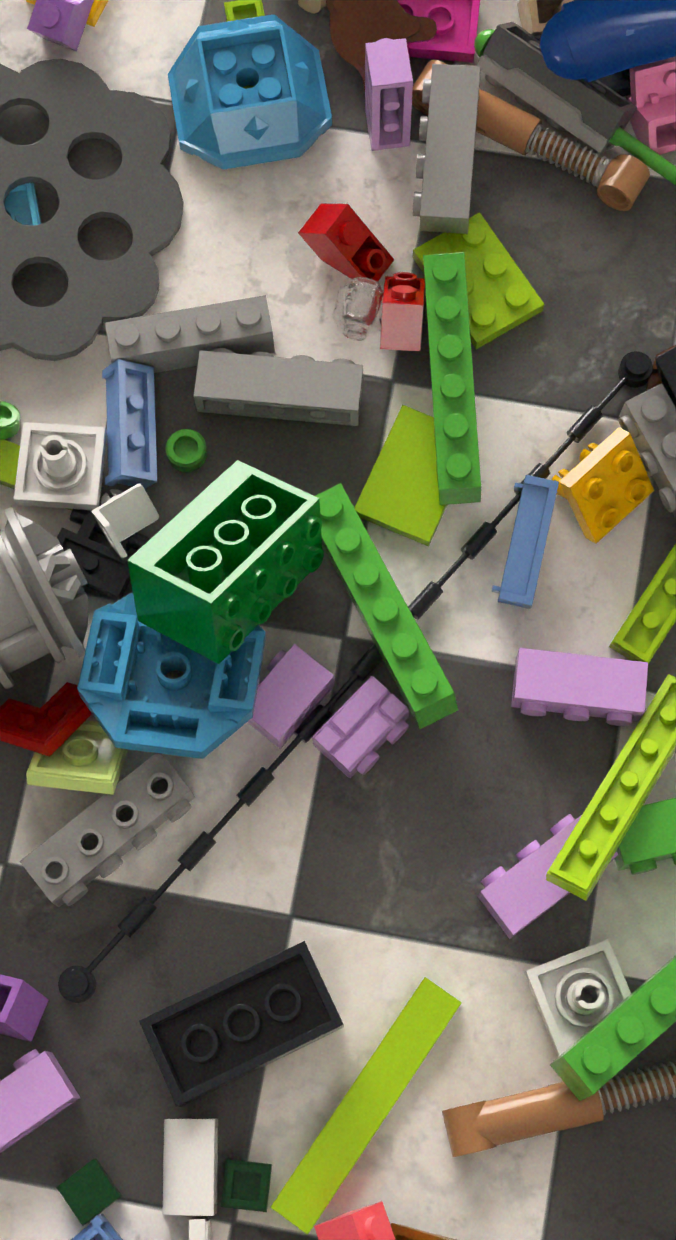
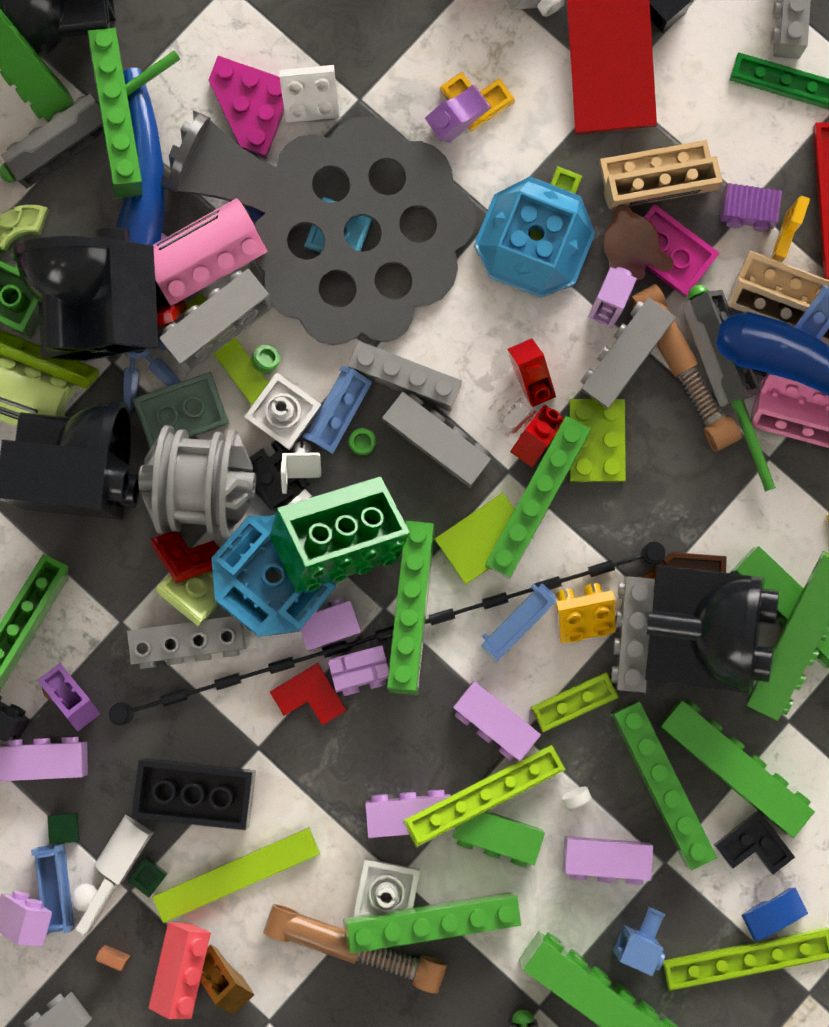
camera: 30 degrees right, 10 degrees up
none -> red tile [270,663,347,725]

